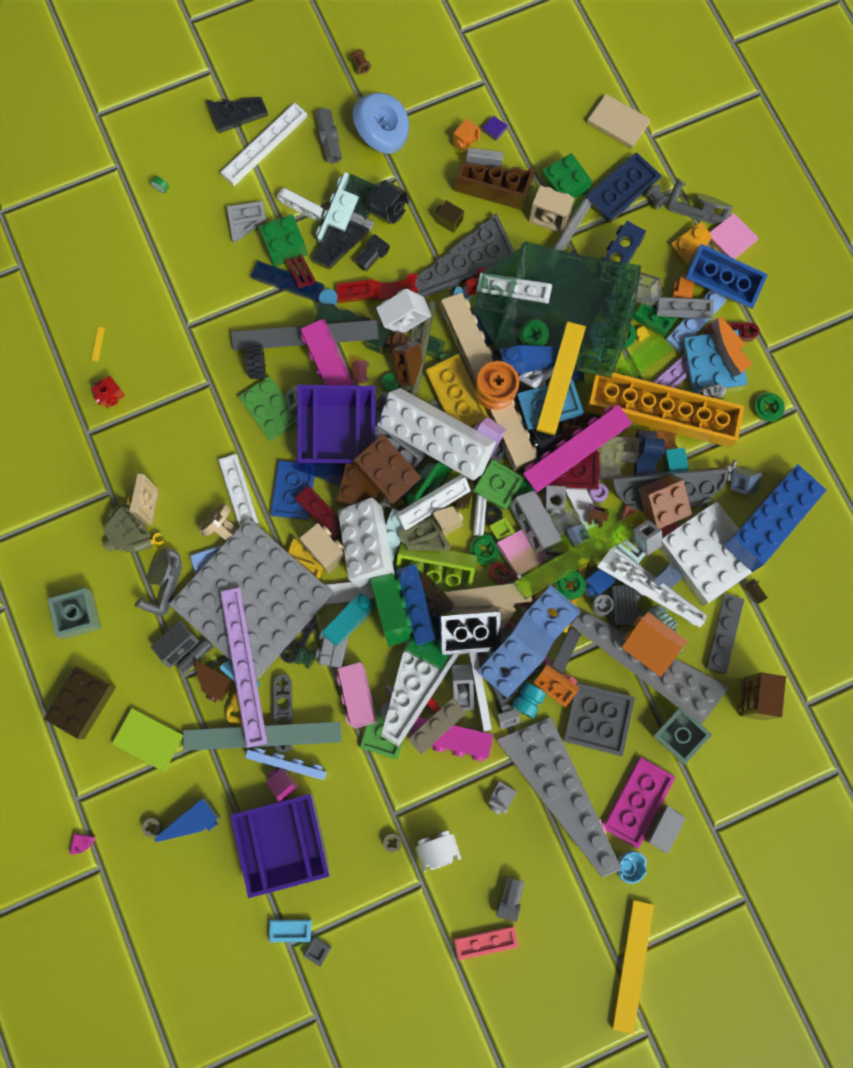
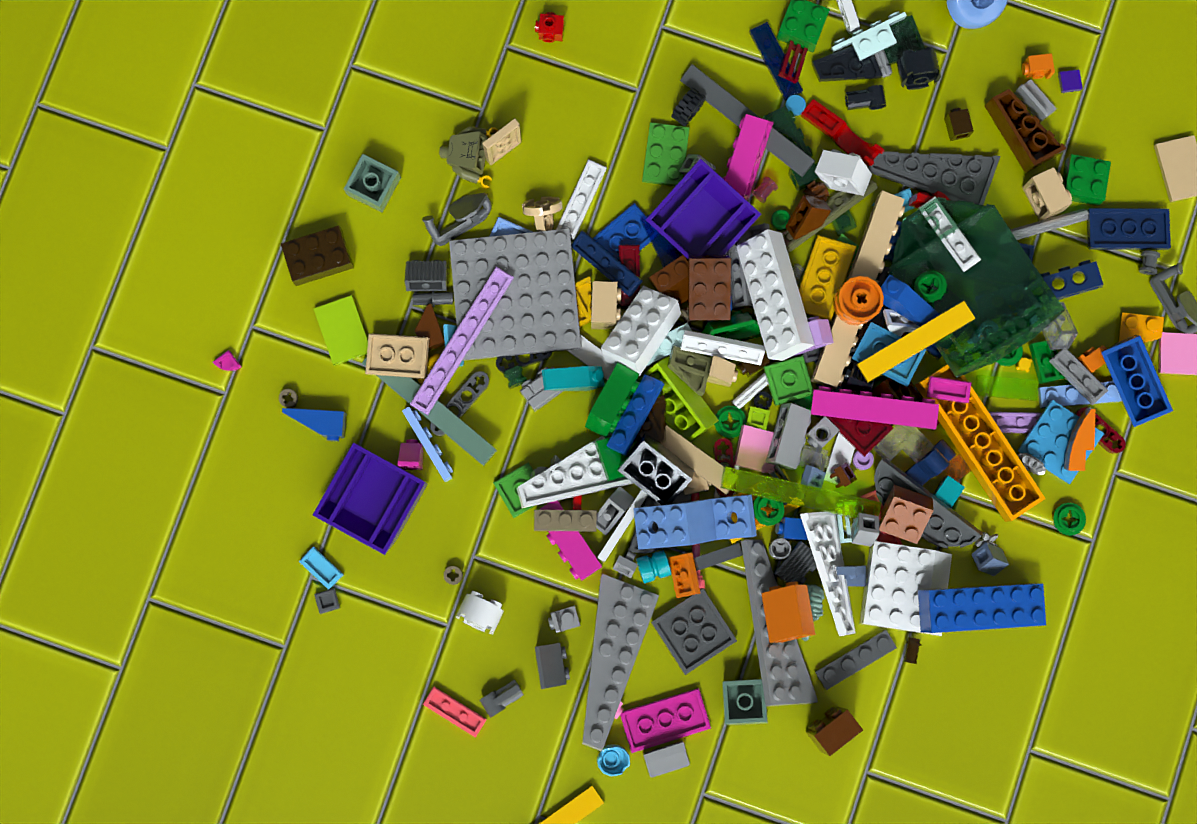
camera: 40 degrees right, 5 degrees up
bright pink brick [337,662,378,729] -> none
none -> tan tile [365,333,430,379]
none -> dark grey slope [535,643,570,689]
none -> dark blue tile [571,230,643,296]
none -> dark pink tile [926,376,971,403]

